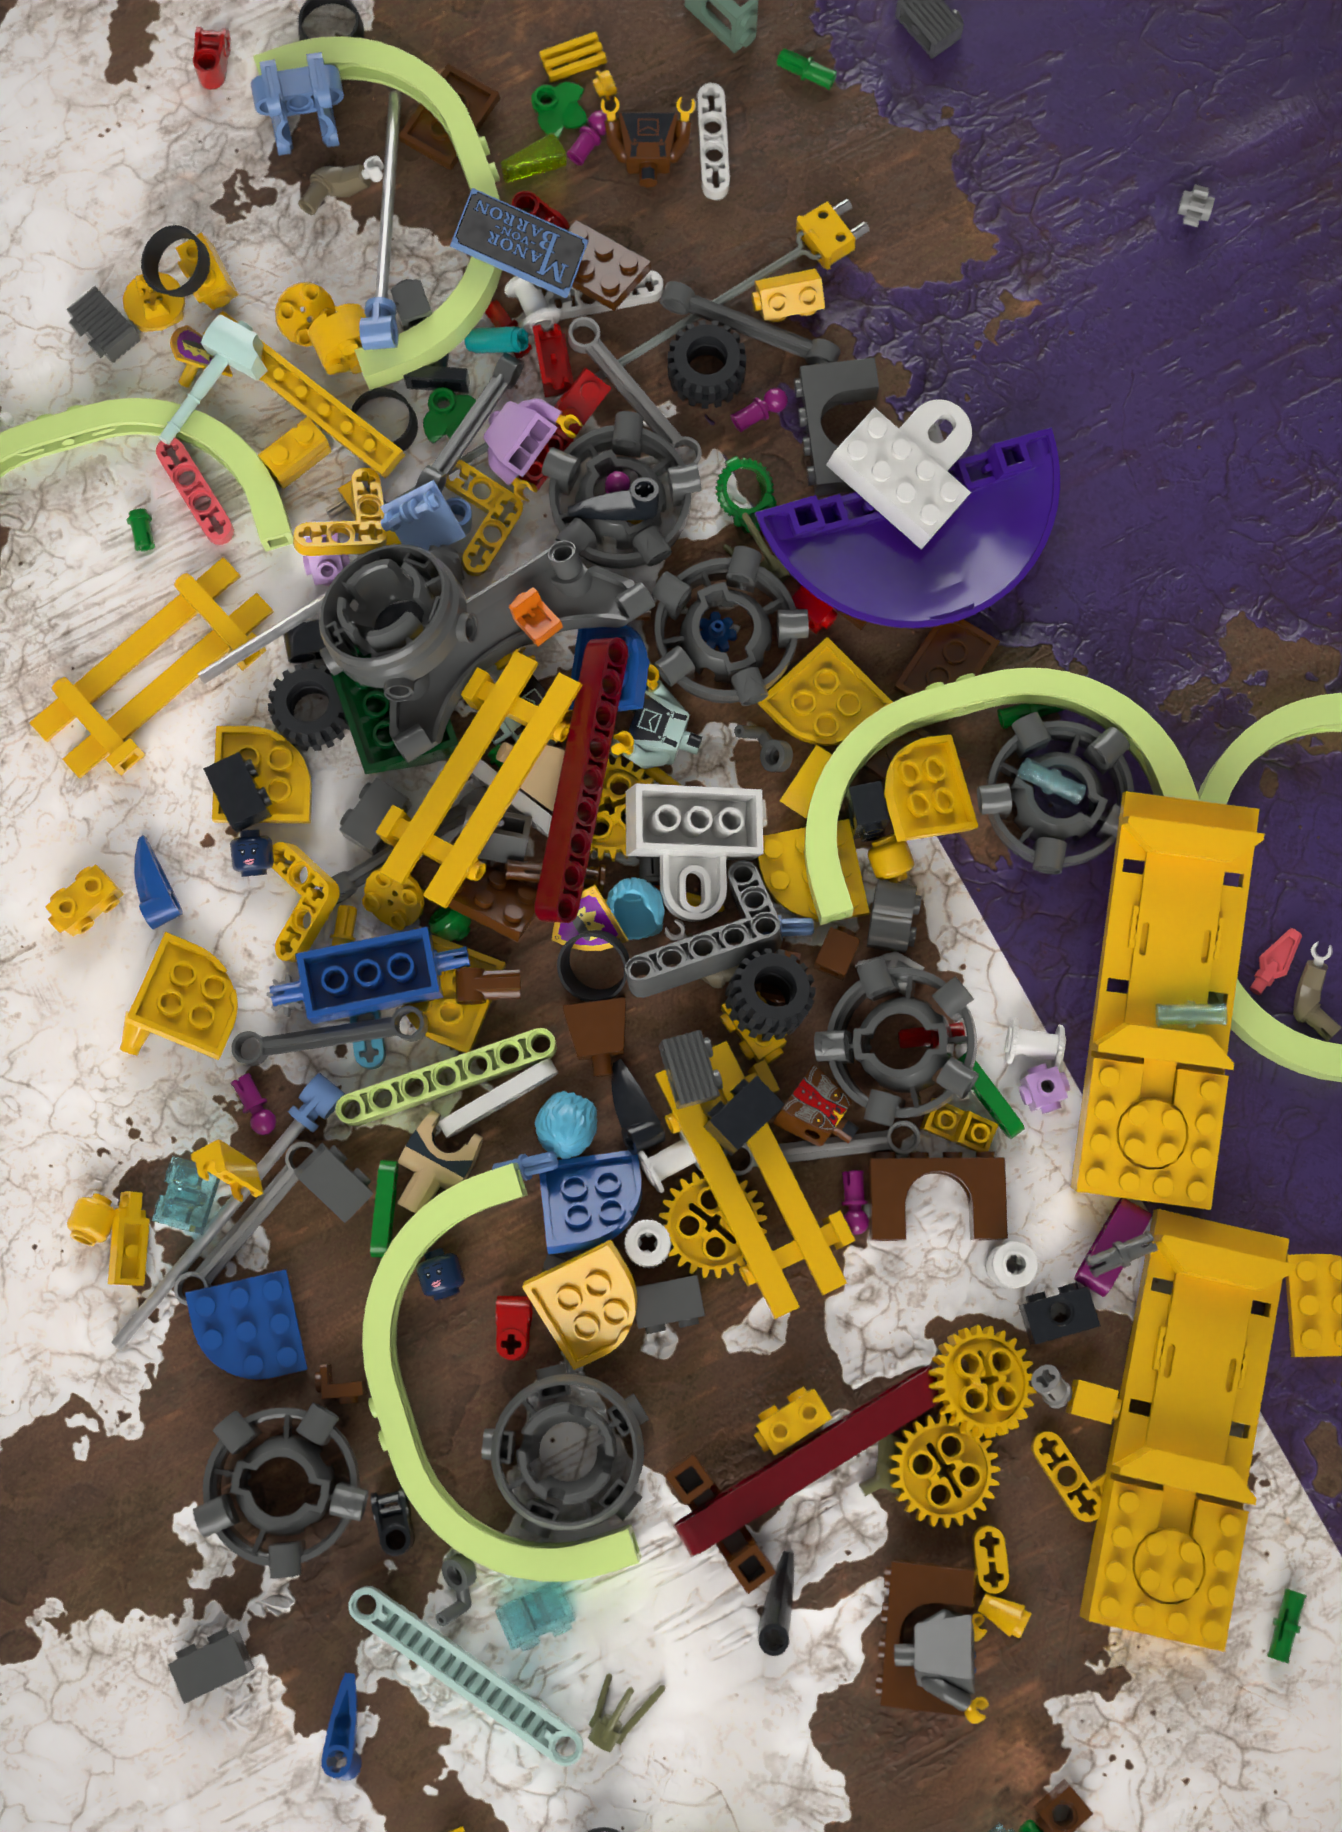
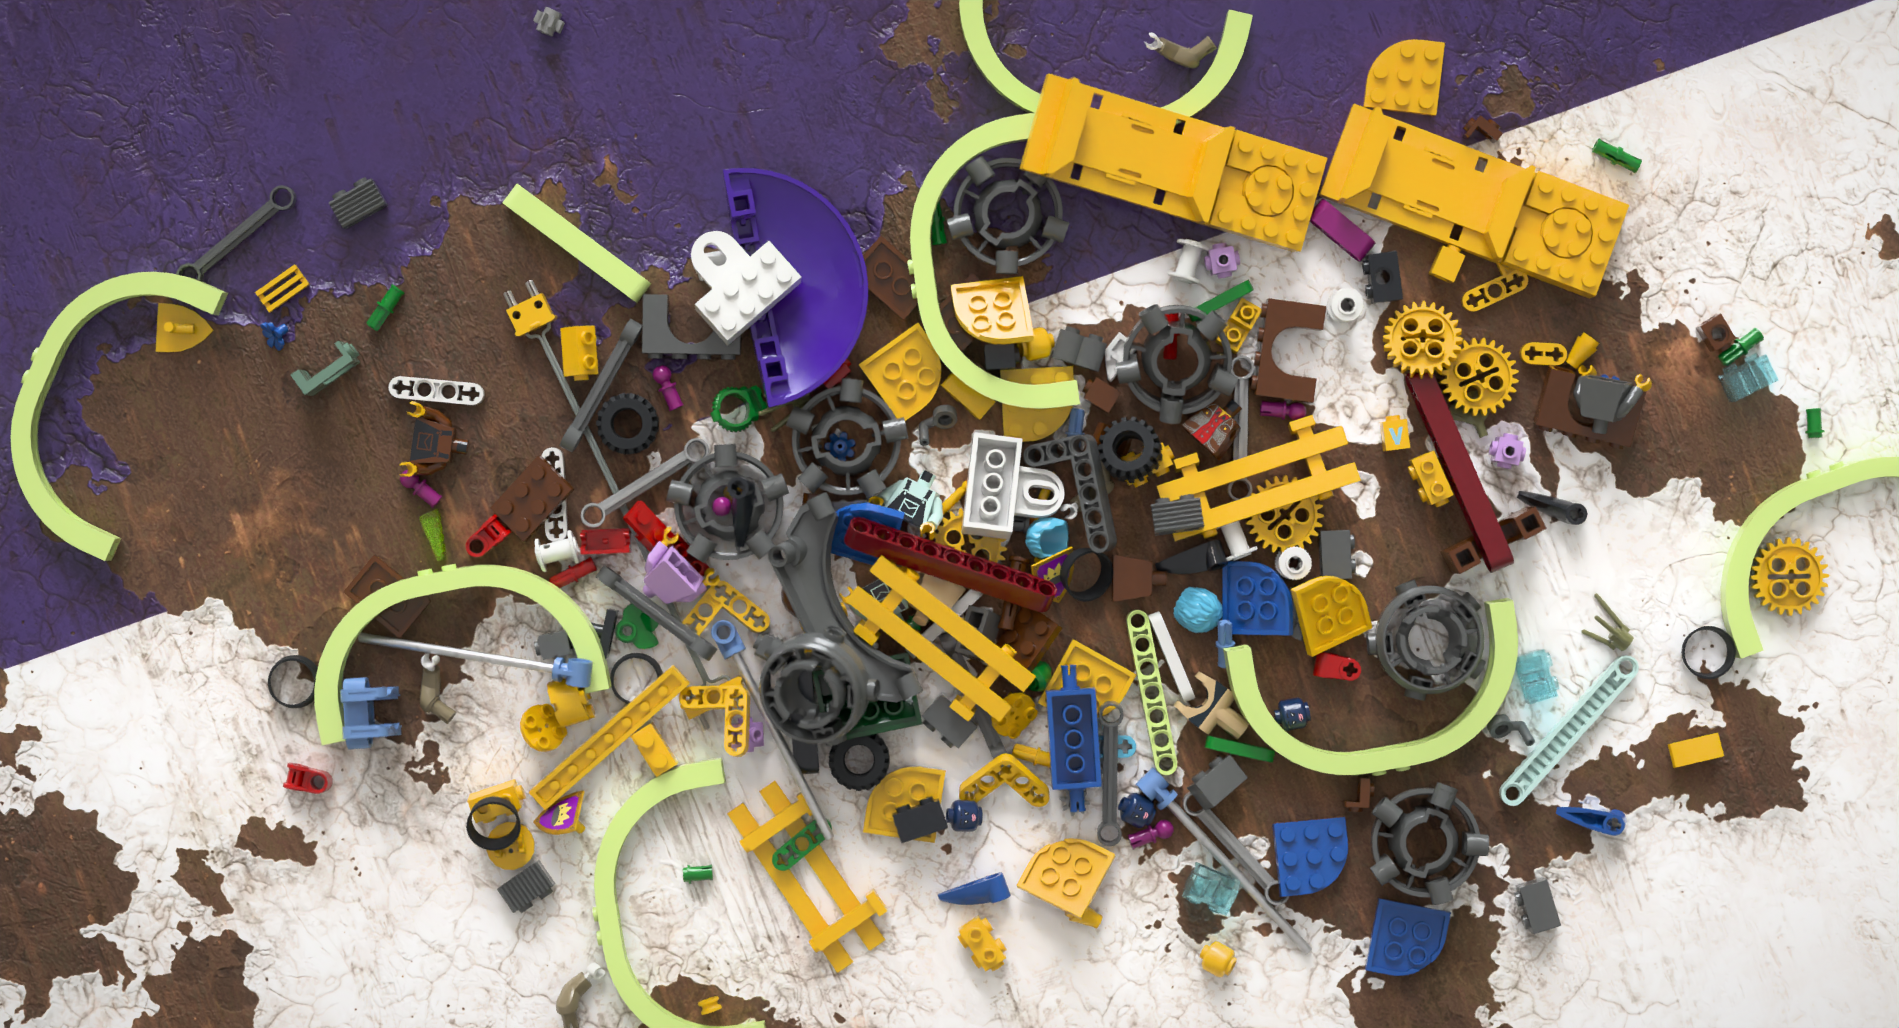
camera: 85 degrees left, 10 degrees up
yellow hinge [108,1191,150,1286] -> none
coral beam [156,438,234,545] -> none
light aqua piece [158,315,267,445] -> none
yellow hinge [190,1139,263,1202] -> none
black piece [370,1486,415,1556] -> none
light blue hinge [380,480,466,550] -> none
tile [450,188,589,298] -> none
reddish brown piece [455,967,521,1005] -> none
teal piece [464,327,529,354] -> none
orange bracket [509,587,563,647] -> none
green plate [531,82,587,139] -> none
yellow tile [539,31,607,83] -> none
yellow plate [592,69,617,101] -> none
black brick [704,1076,785,1156] -> none
clear light blue pin [1018,758,1086,804] -> none
light grey bush [1031,1365,1073,1408] -> none
dark grey pin [1086,1231,1158,1278] -> none
clear light blue pin [1156,1001,1227,1028] -> none
coral piece [1249,928,1302,995] -> none
none -> yellowish green beam [502,184,651,303]
none -> green beam [772,818,832,871]
none -> dark blue head [1118,793,1156,828]
none -> blue plate [1365,898,1451,976]
none -> yellow brick [1379,415,1410,451]
none -> reddish brown bracket [1462,115,1503,143]
none -> lavender brick [1489,433,1526,469]

